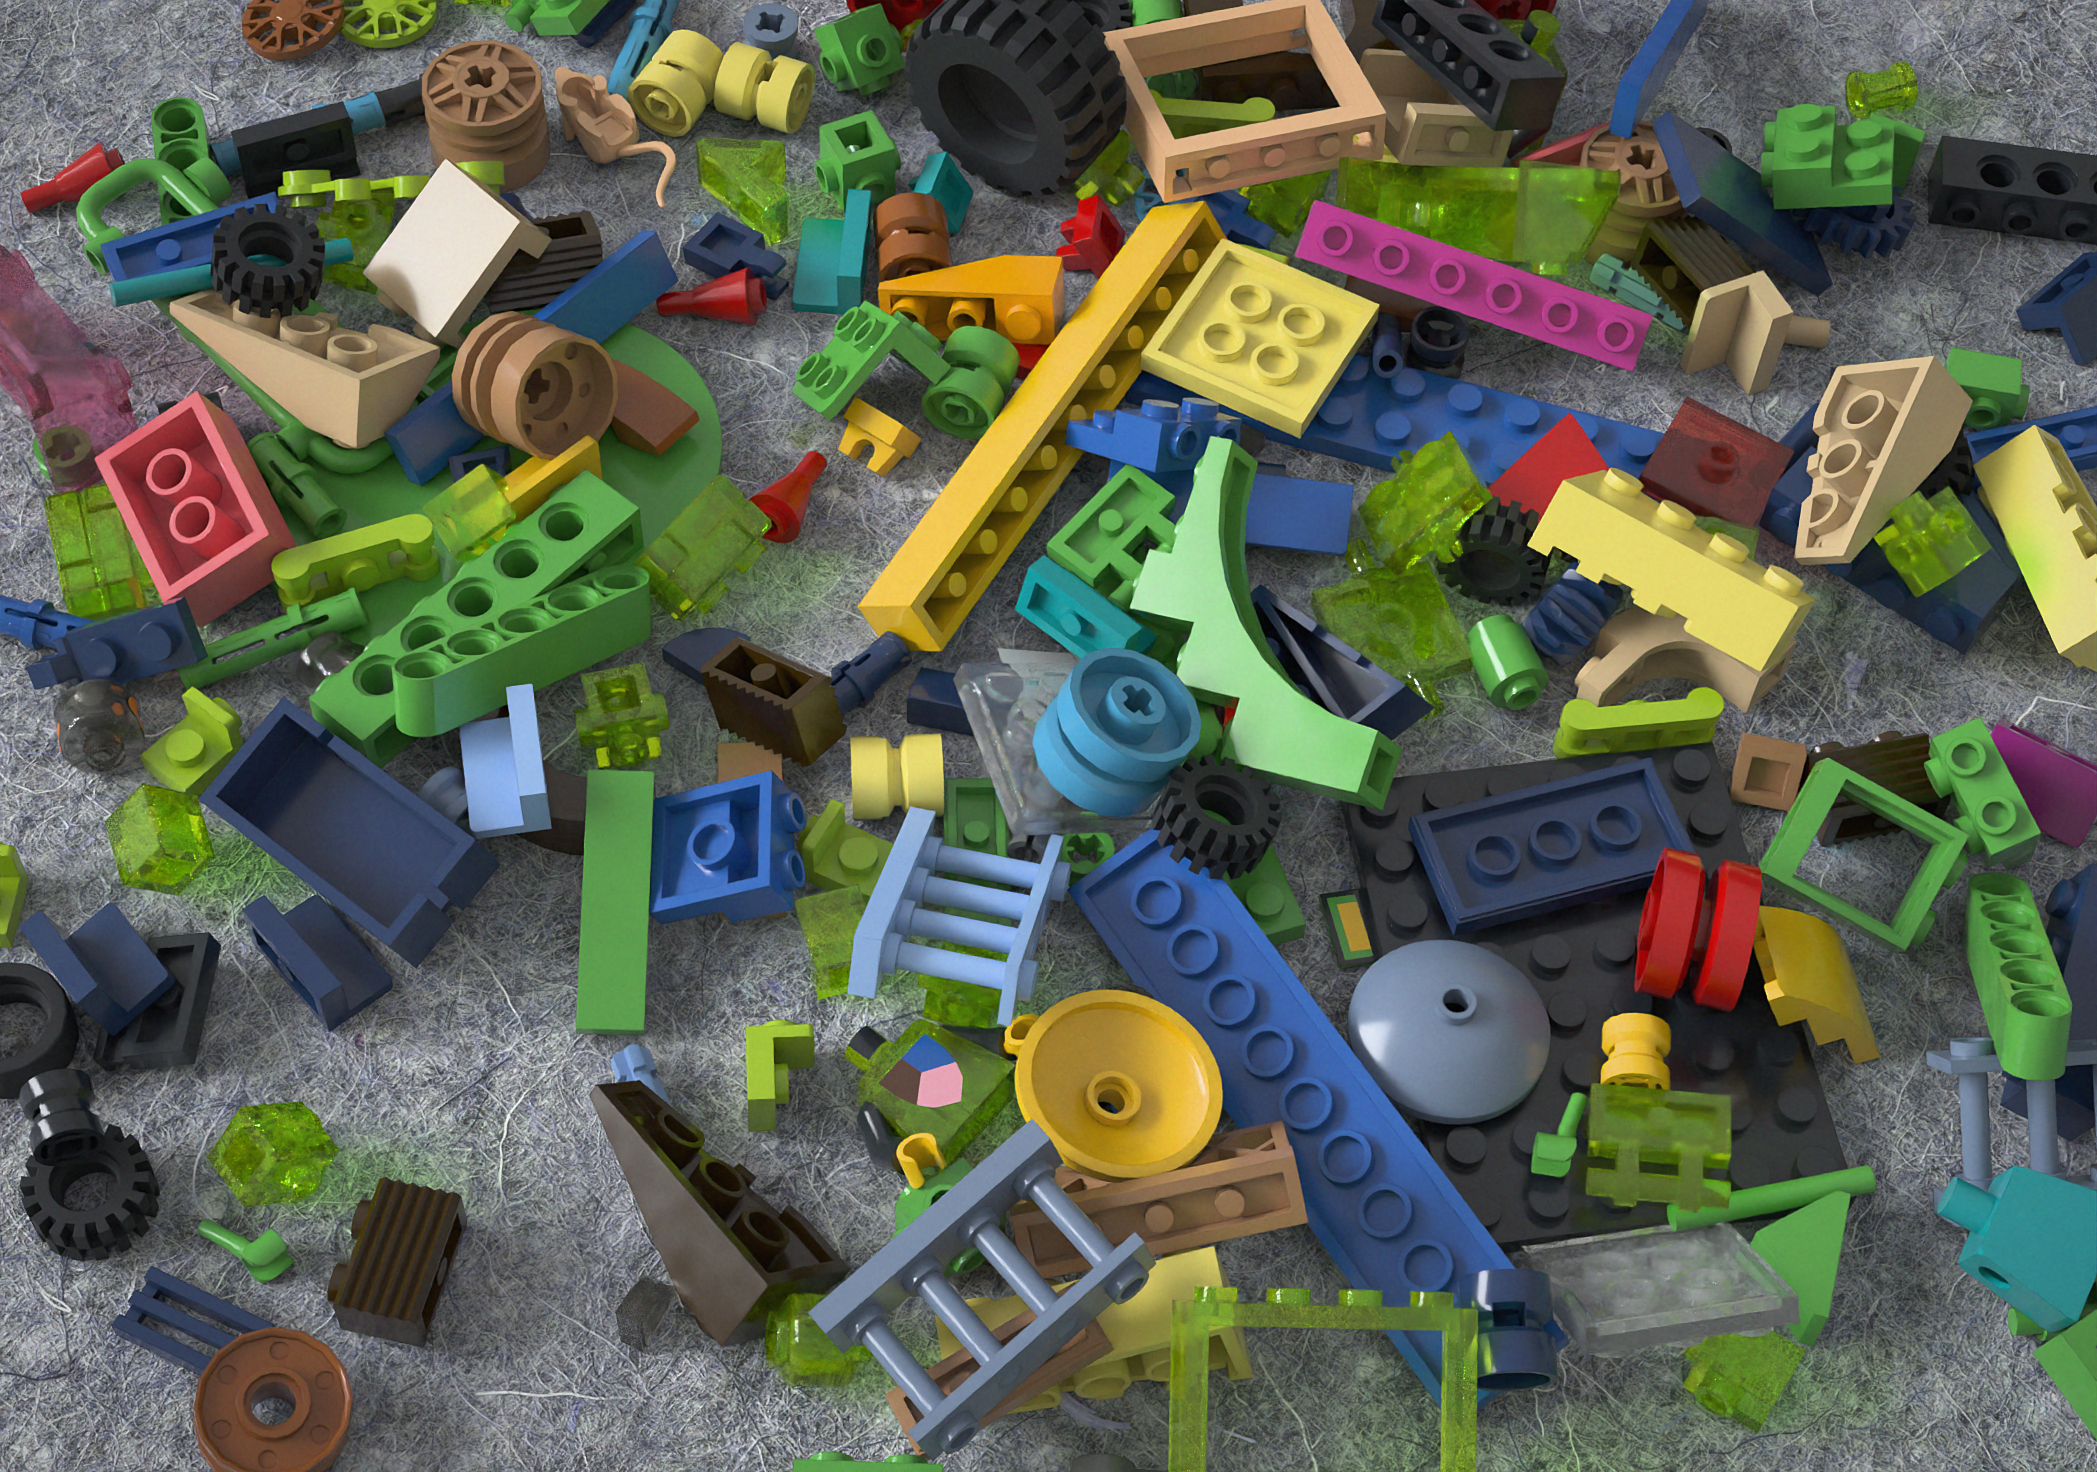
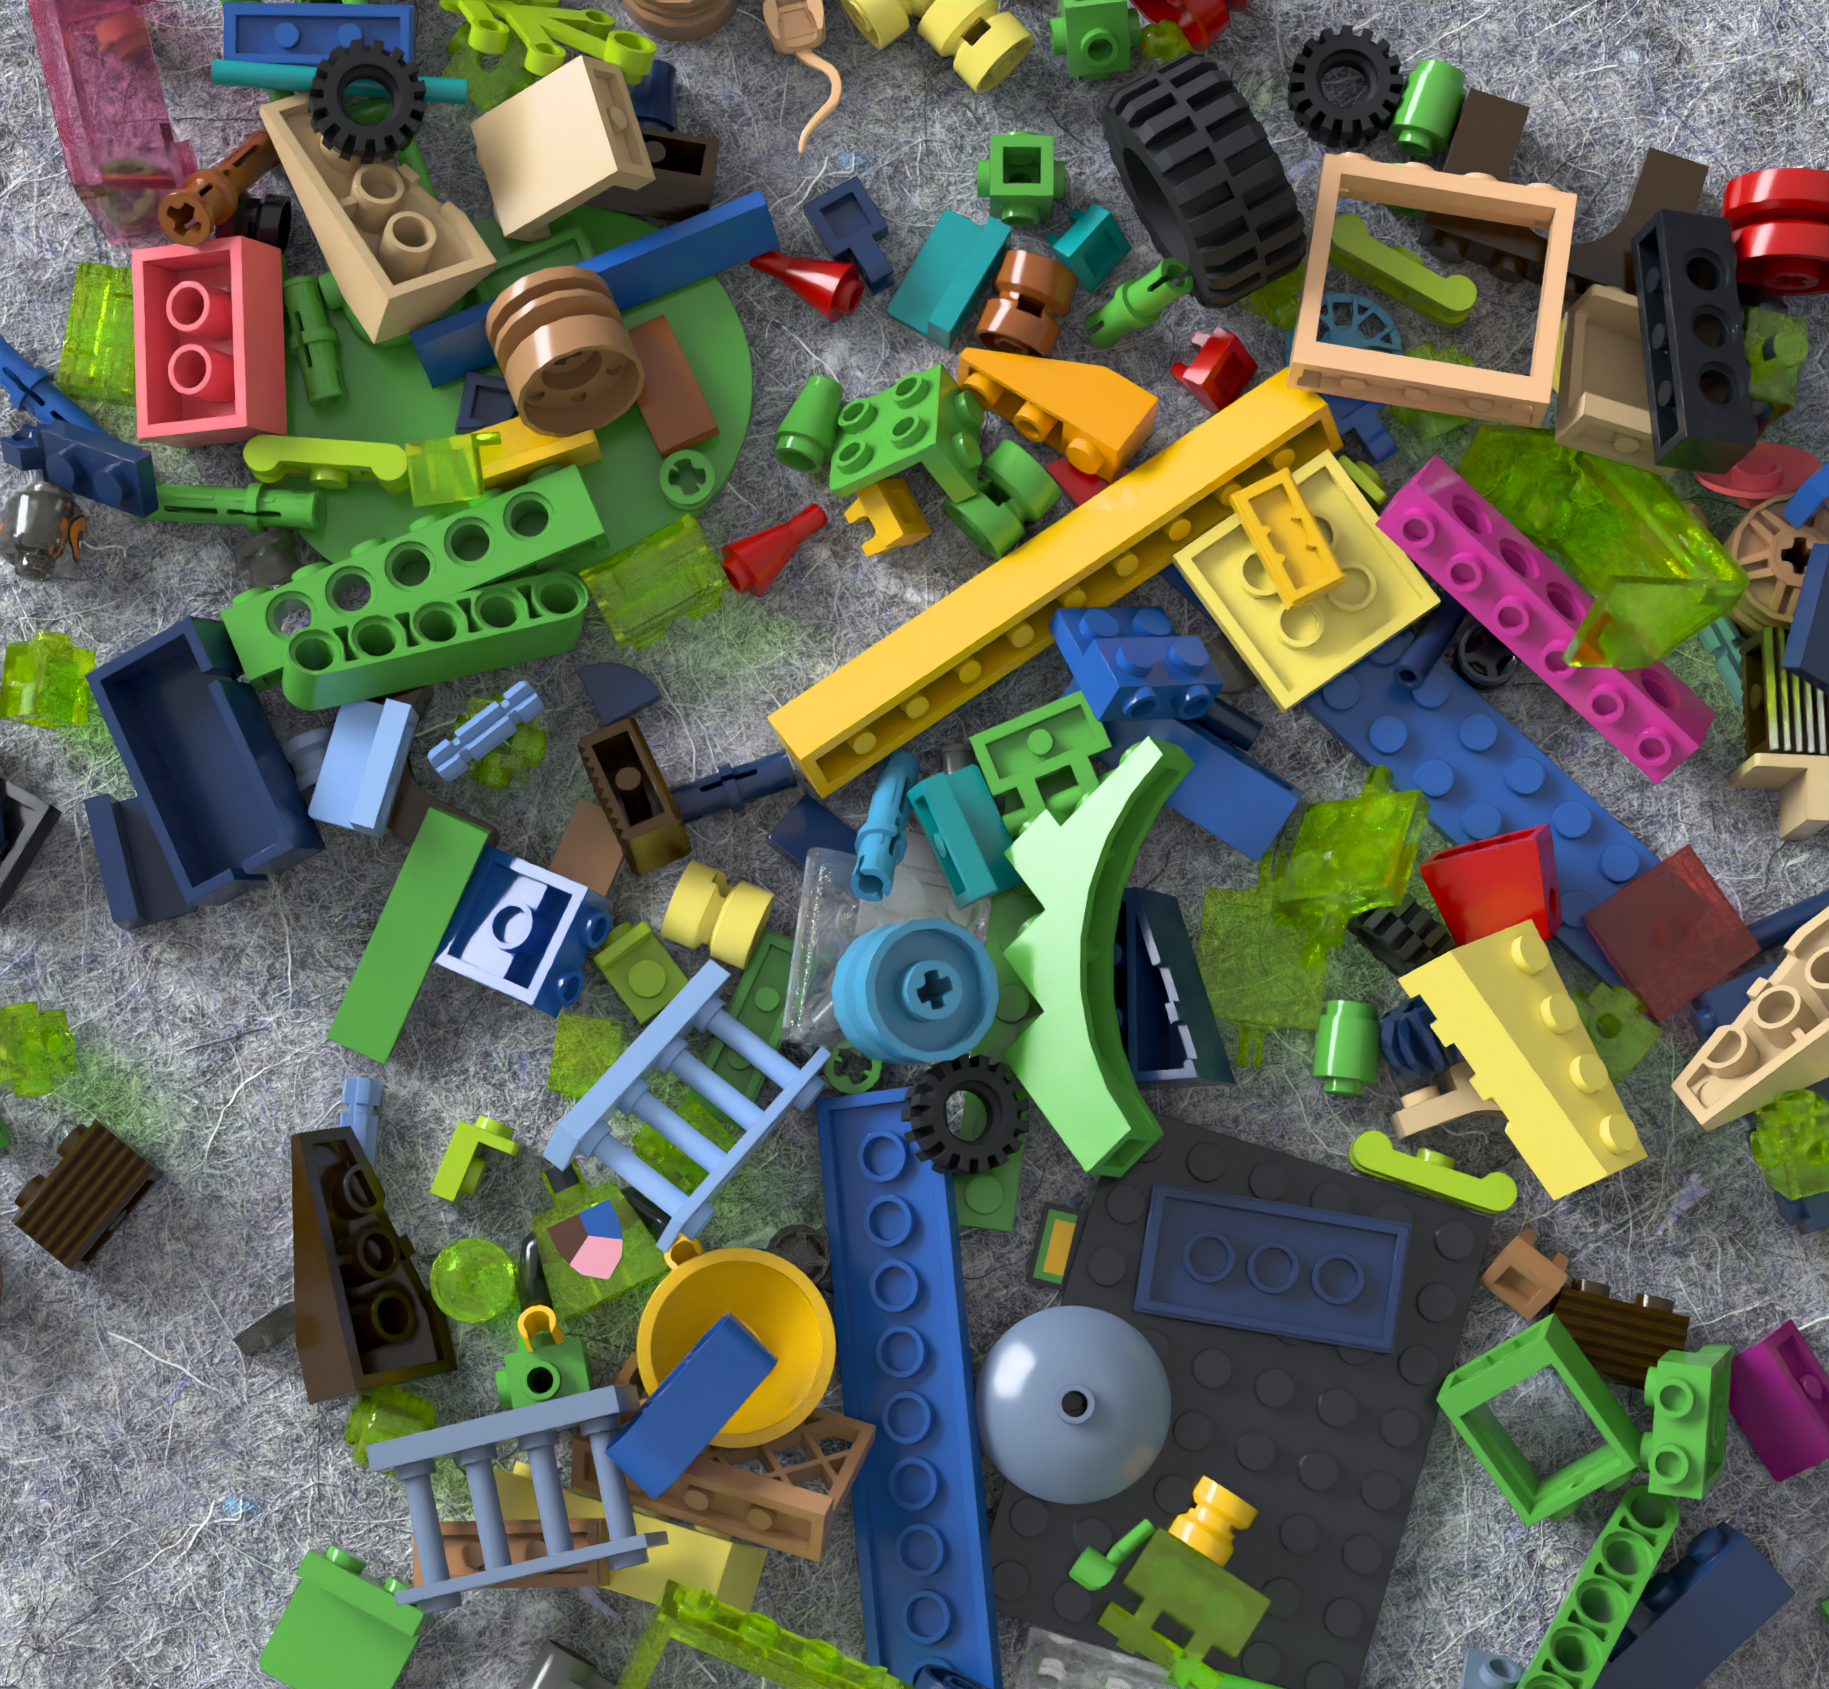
camera: 30 degrees right, 25 degrees up
lime bracket [140,686,244,804] -> none
clear neon green slope [695,138,789,246] -> none
red wheel [1634,847,1762,1012] -> none
yellow slope [1753,906,1881,1065] -> none
none -> dark orange pin [158,129,281,246]
none -> medium blue axle [427,681,544,782]
none -> clear neon green wheel [429,1237,519,1326]
none -> blue beam [604,1312,778,1499]
none -> bright green bush [659,449,717,512]
none -> bright green cone [773,375,844,473]
none -> dark azure pin [850,750,921,902]
none -> bright green pin [1084,257,1193,349]
none -> yellow plate [1229,467,1347,612]

